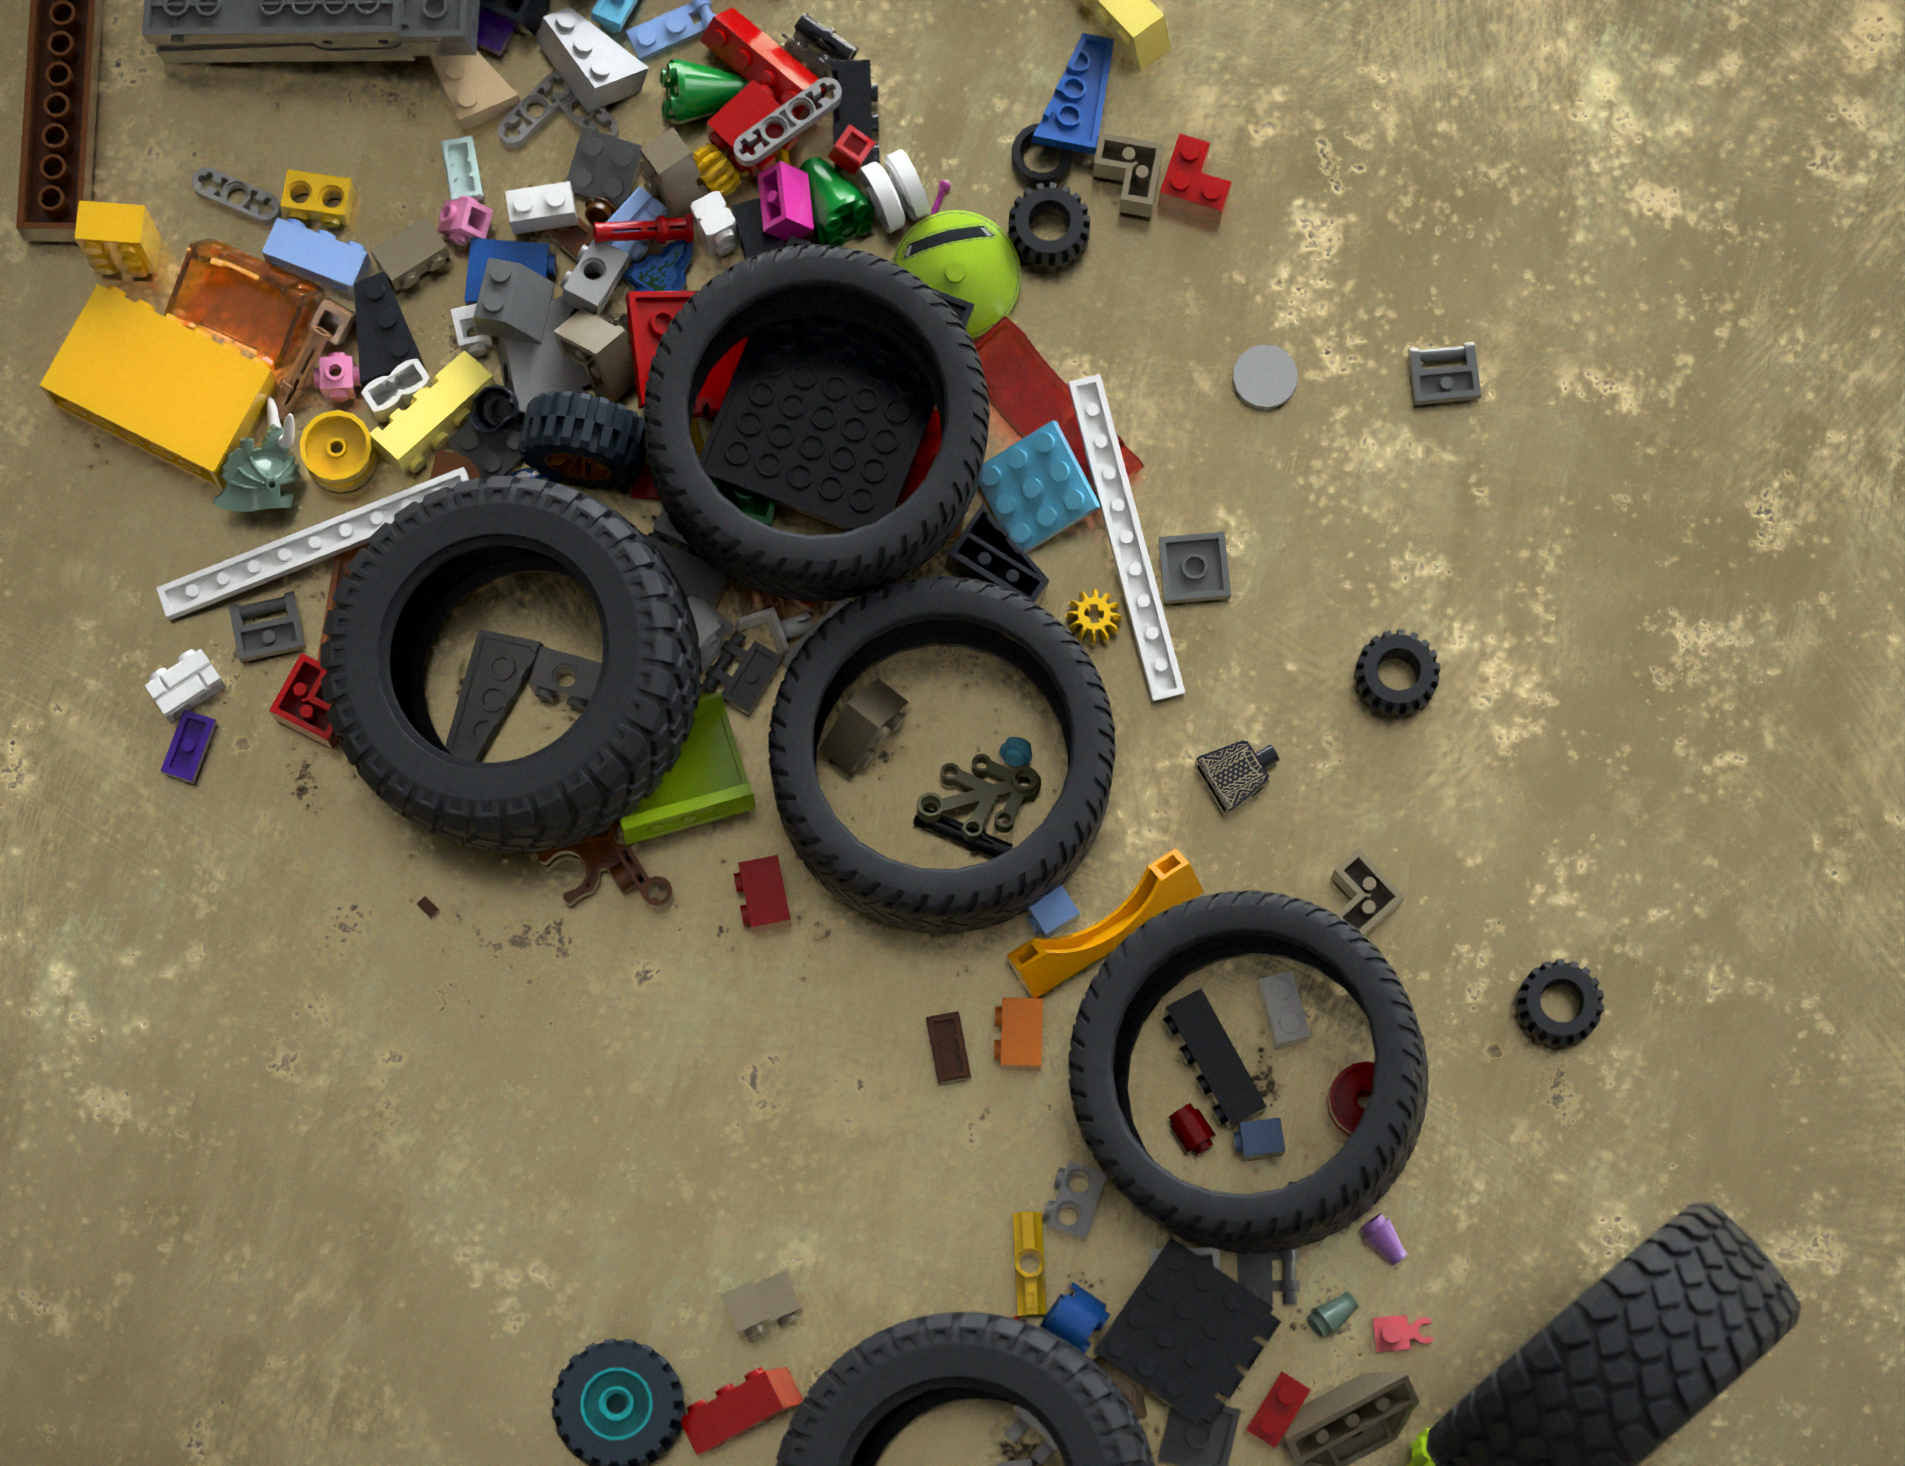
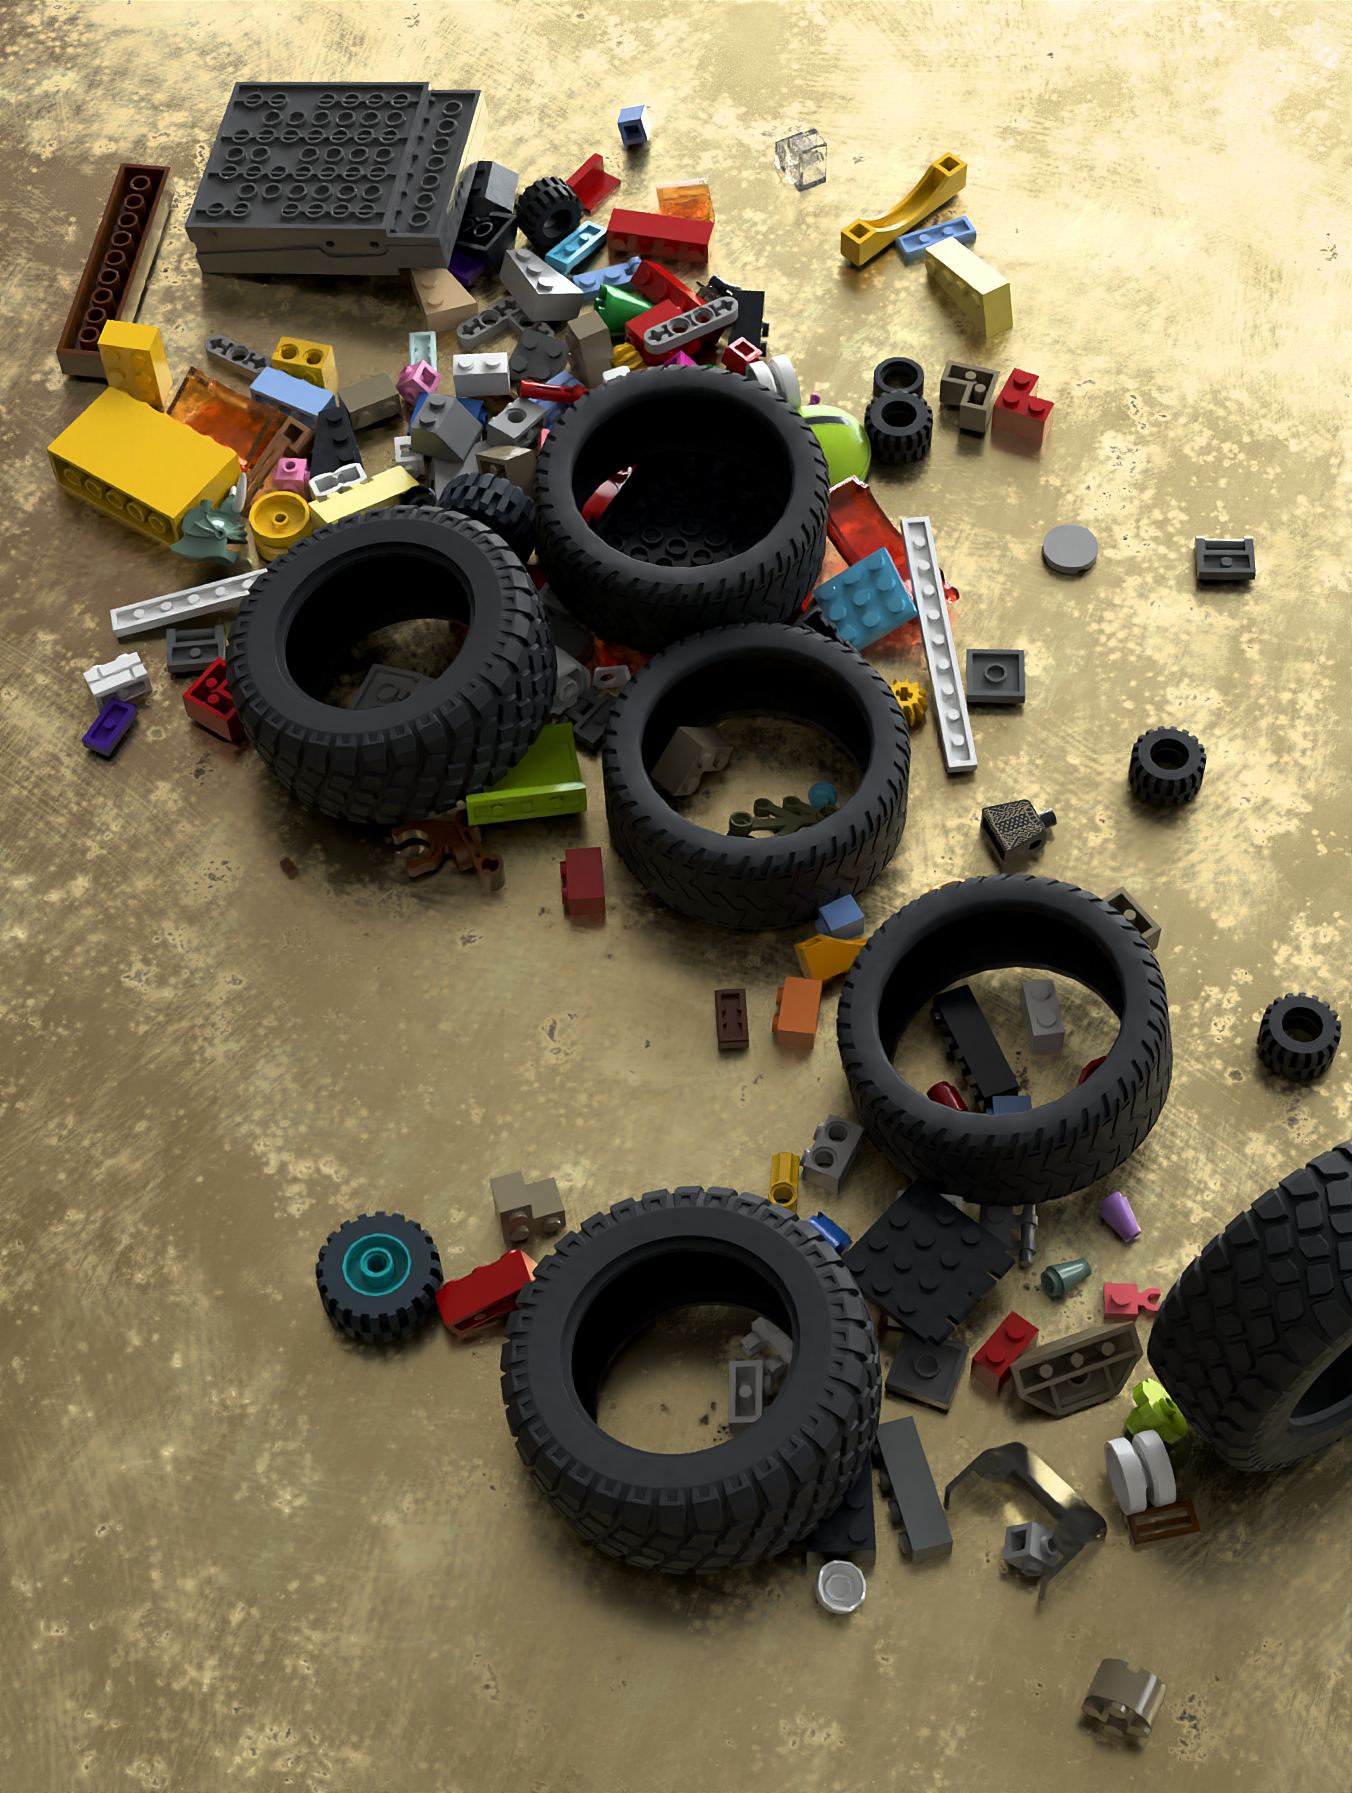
camera: 10 degrees right, 20 degrees down
blue wing [1031,33,1114,155] -> none

